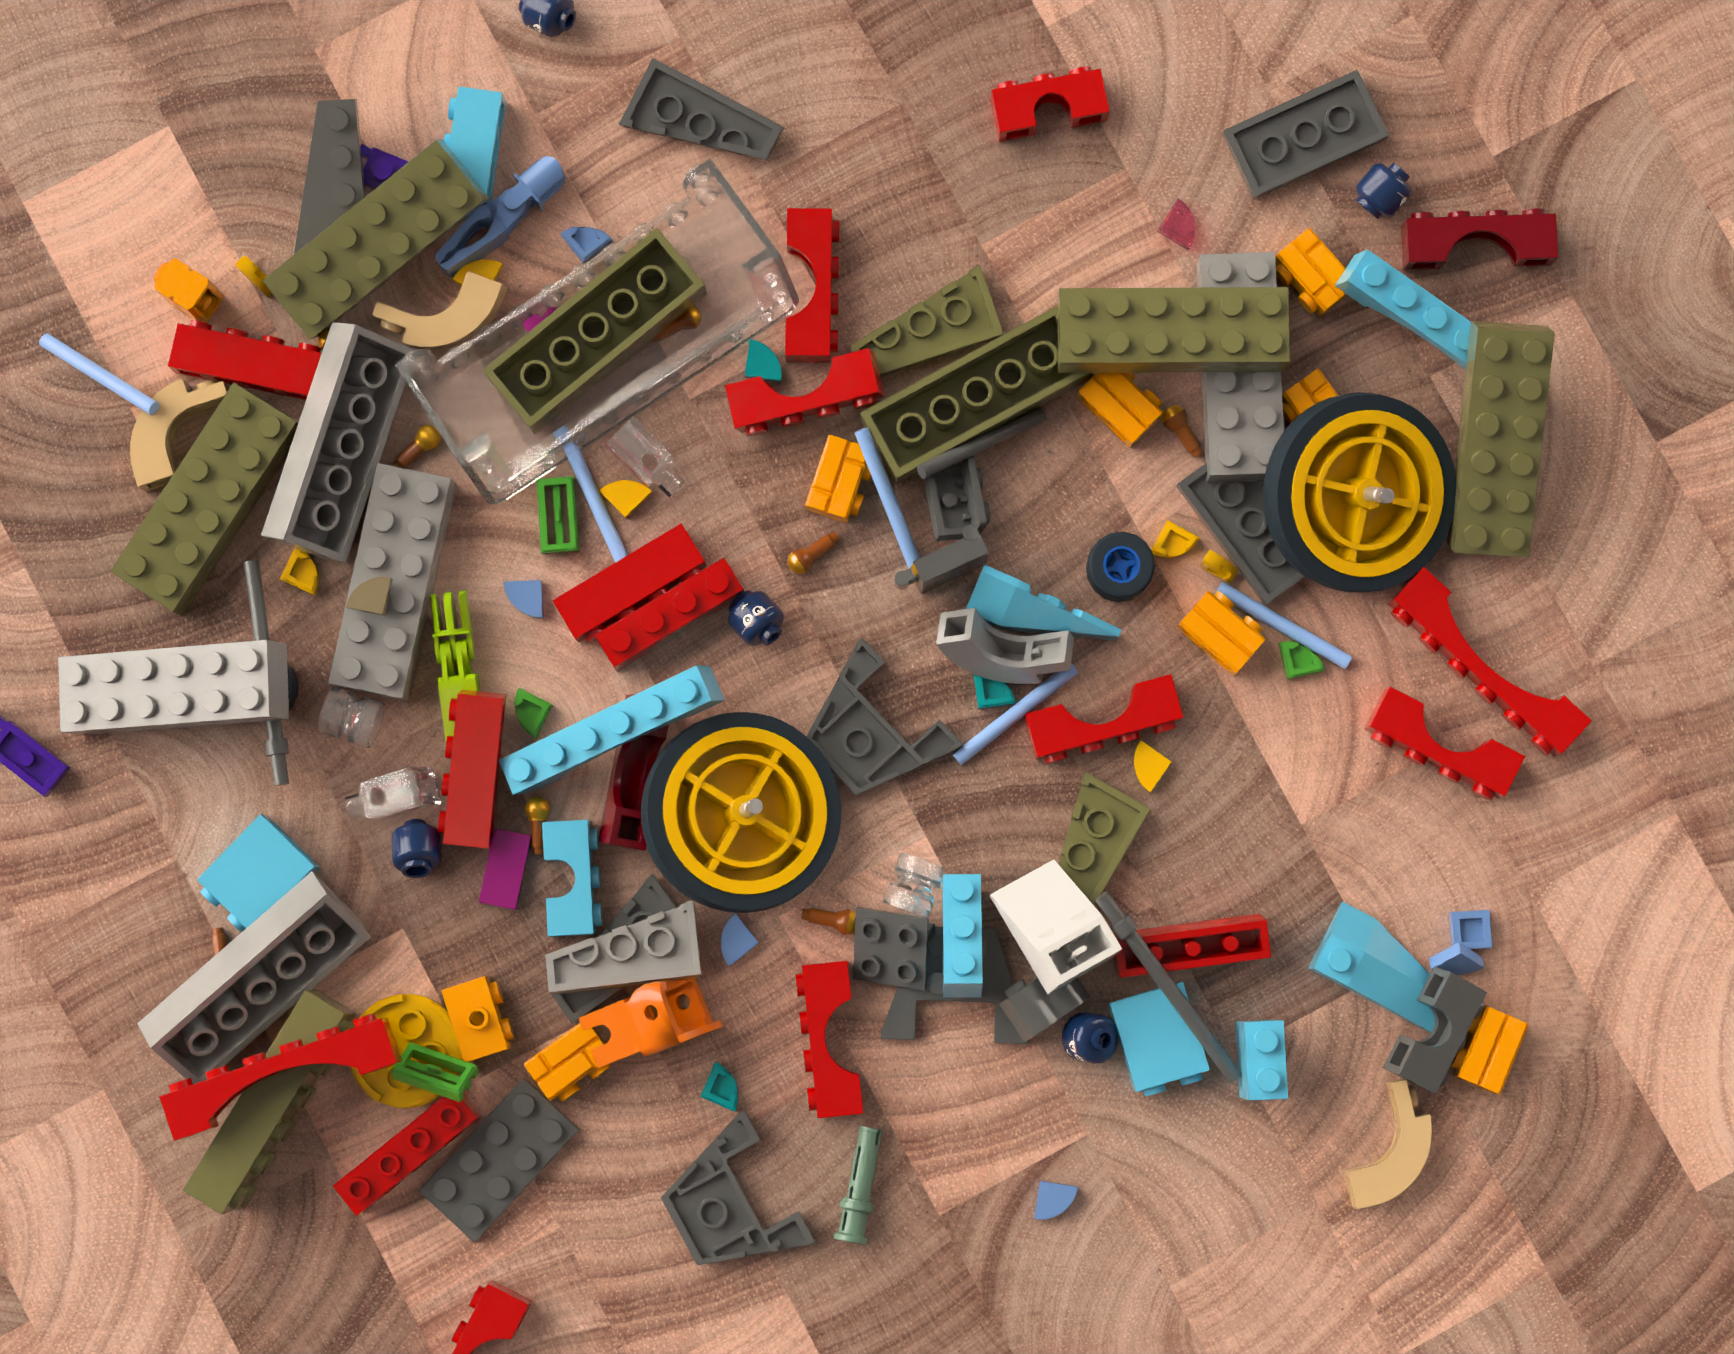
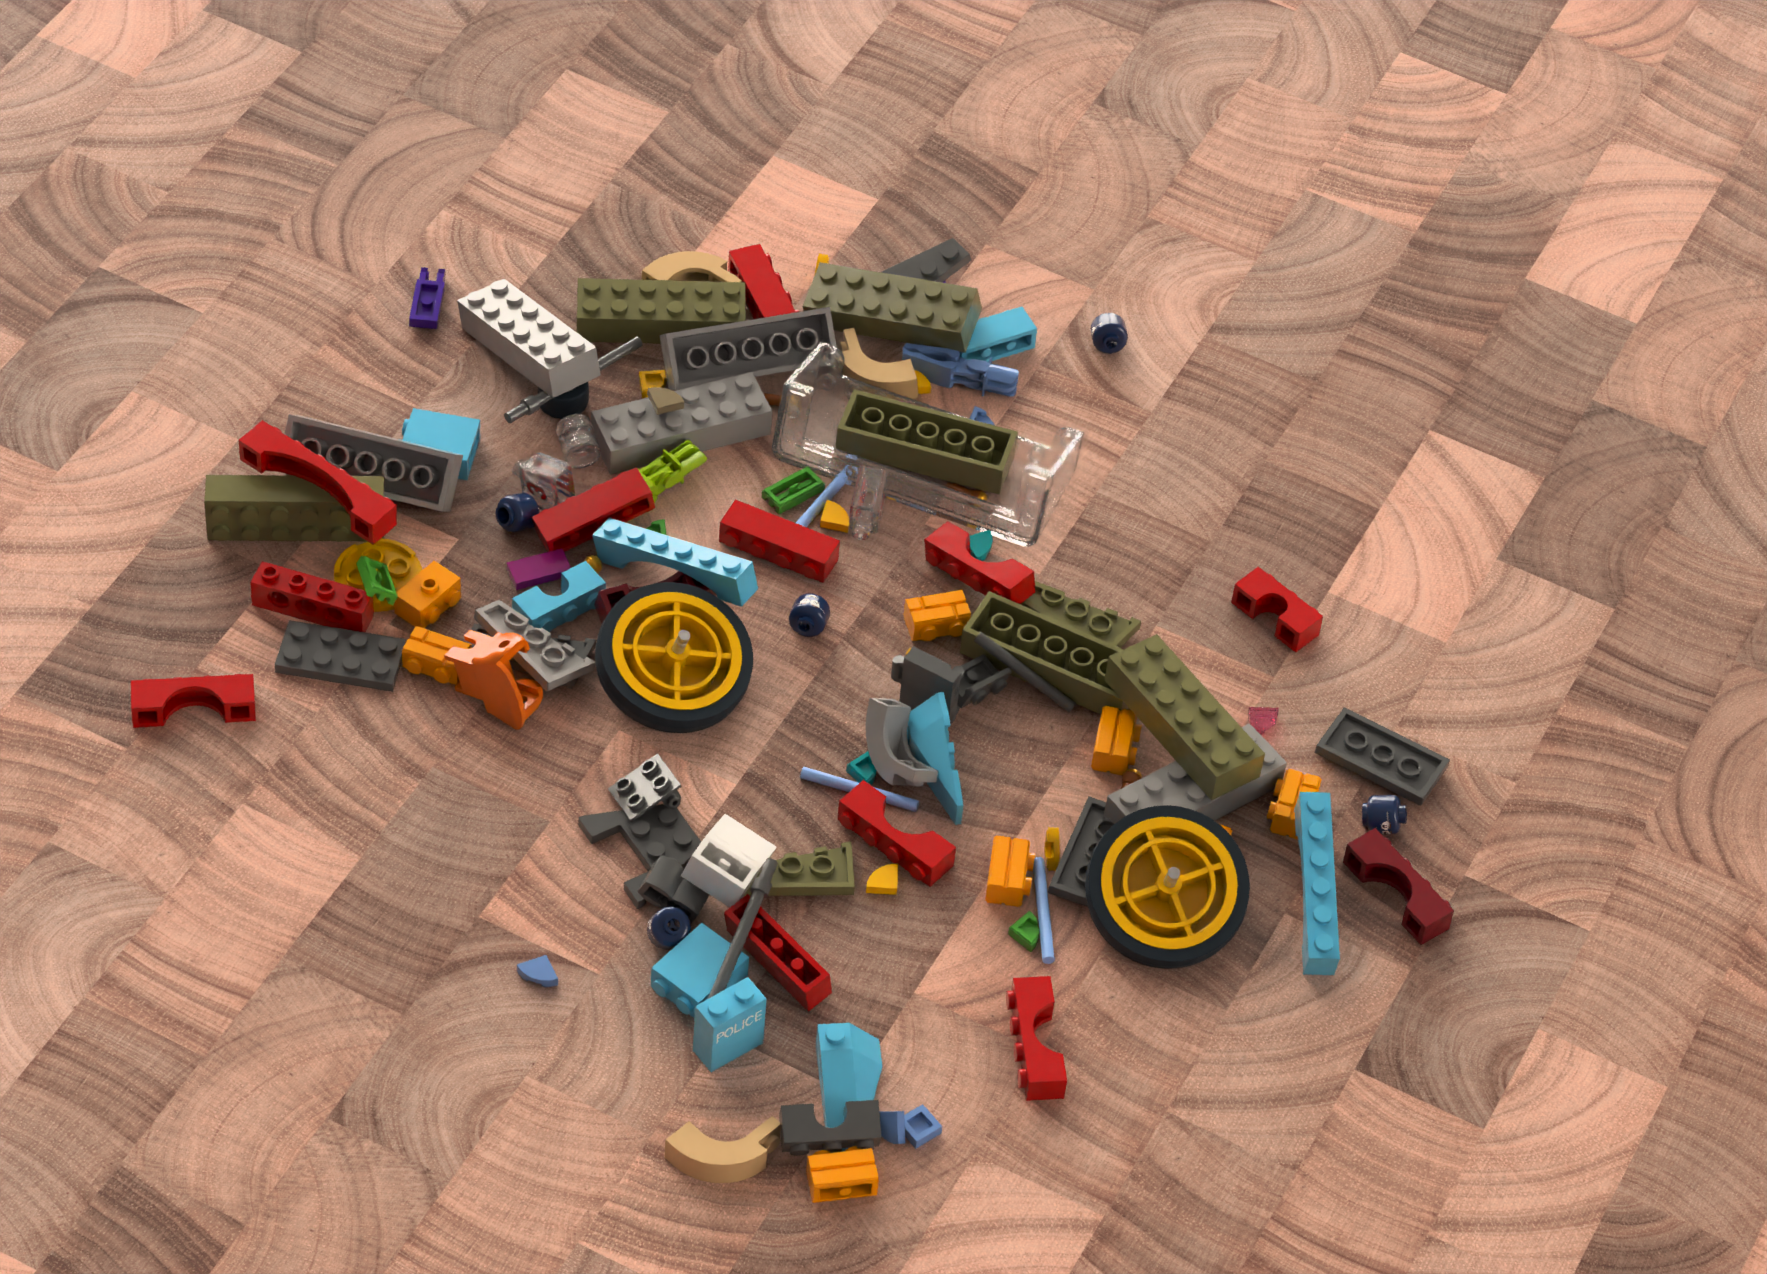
camera: 50 degrees right, 35 degrees down
light blue bar [39,333,159,415] -> none
light orange brick [154,258,223,323] -> none
medium blue tile [504,580,544,619] -> none
red arch [595,558,744,672] -> none
dark grey wing [619,58,784,161] -> none
dark grey wing [661,1110,815,1265] -> none
teal tile [700,1061,739,1112] -> none
medium blue tile [721,913,759,967] -> none
red arch [785,208,840,363] -> none
dark orange piece [787,532,840,574] -> none
red arch [795,961,863,1118] -> none
dark orange piece [801,908,856,935] -> none
dark grey wing [806,638,963,796] -> none
sand green pin [833,1126,883,1245] -> none
light blue bar [855,427,920,569] -> none
clear wheel [883,852,946,918] -> none
medium azure arch [942,874,983,998] -> none
black wheel [1086,531,1155,602] -> none
yellow tile [1151,520,1200,559] -> none
red arch [1388,567,1592,757] -> none
olive brick [1447,321,1555,557] -> none

